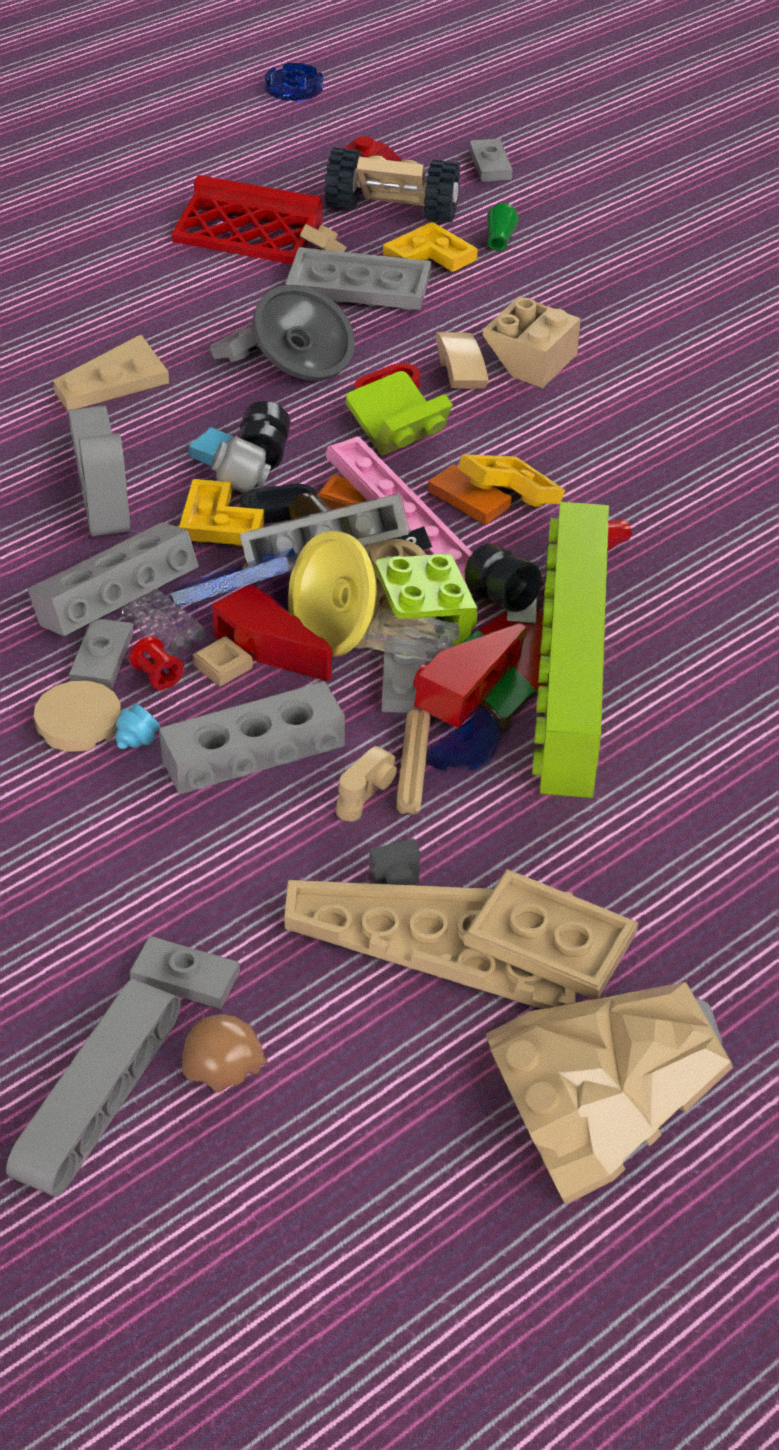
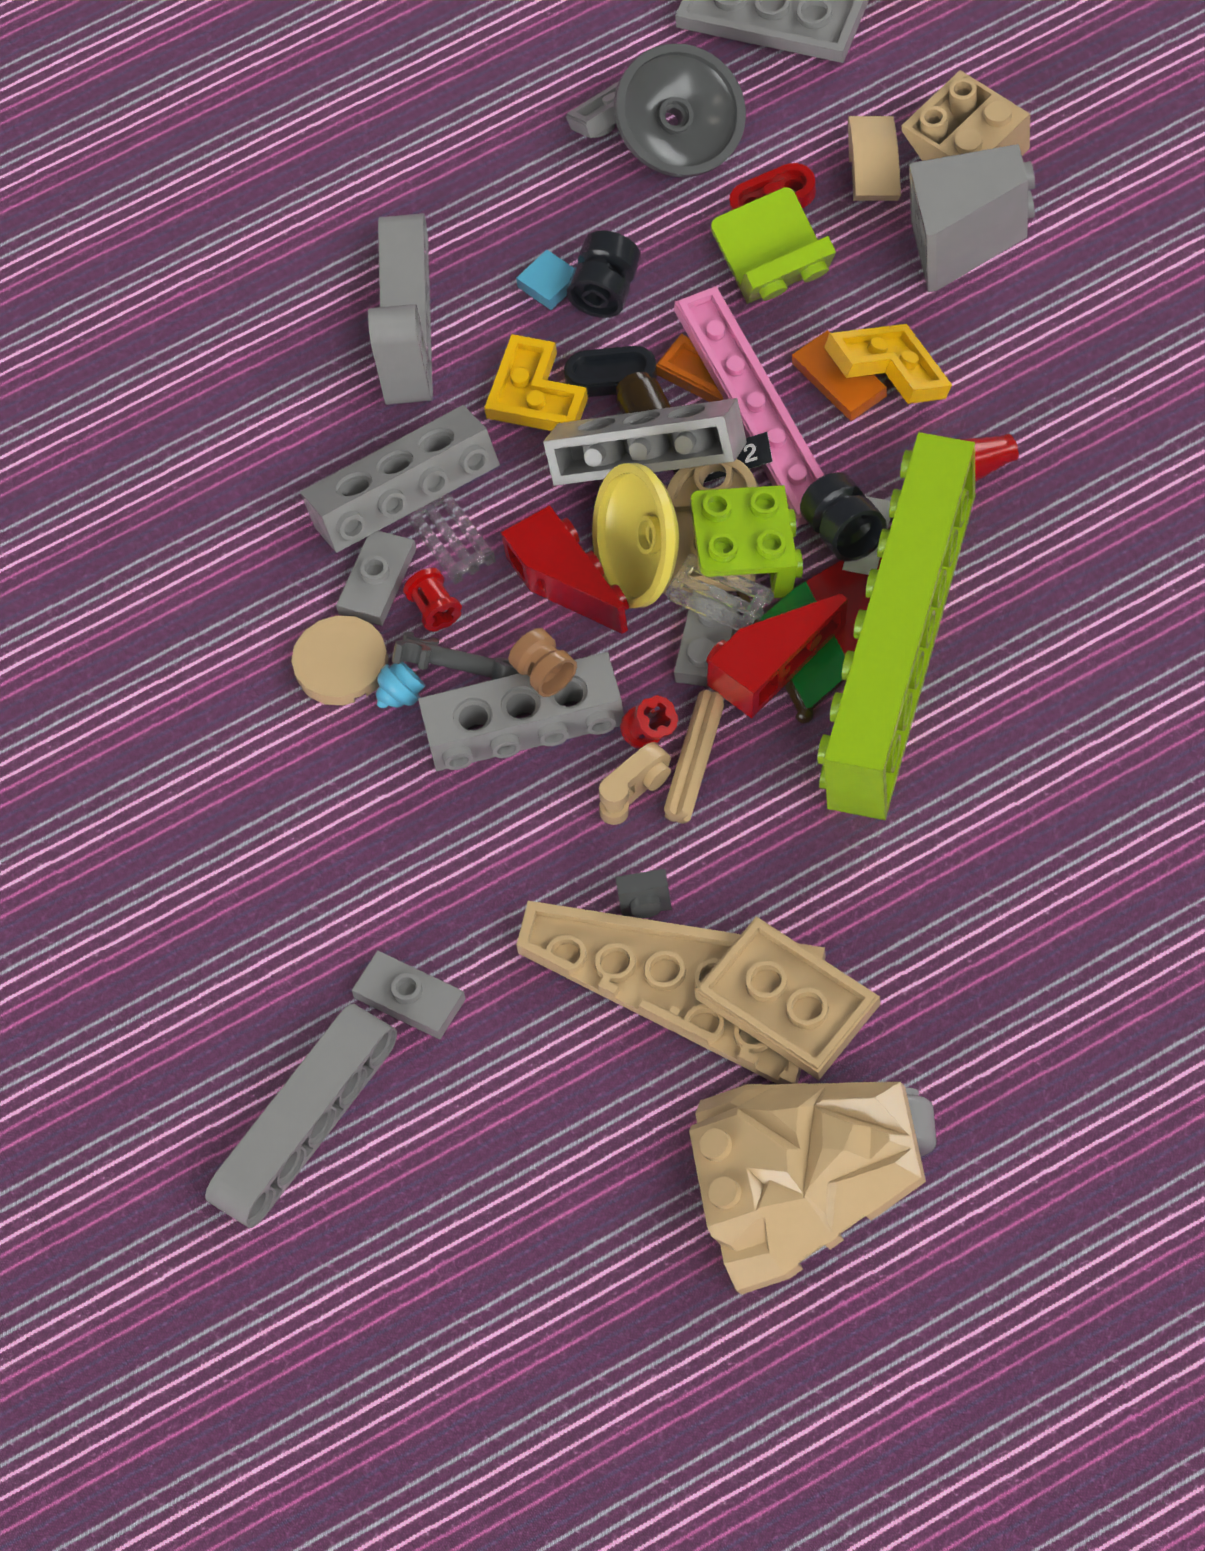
camera: 20 degrees right, 15 degrees up
tan wing [53,335,169,411] -> none
clear blue tile [171,548,297,608] -> none
medium nougat hair [181,1014,268,1092] -> none
tan tile [193,636,253,687] -> none
light grey head [210,437,271,493] -> none
clear blue tile [426,708,499,771] -> none
none -> dark grey bar [392,632,519,680]
none -> medium nougat wheel [508,628,577,697]
none -> red bush [620,695,678,749]
none -> light grey slope [909,144,1035,292]

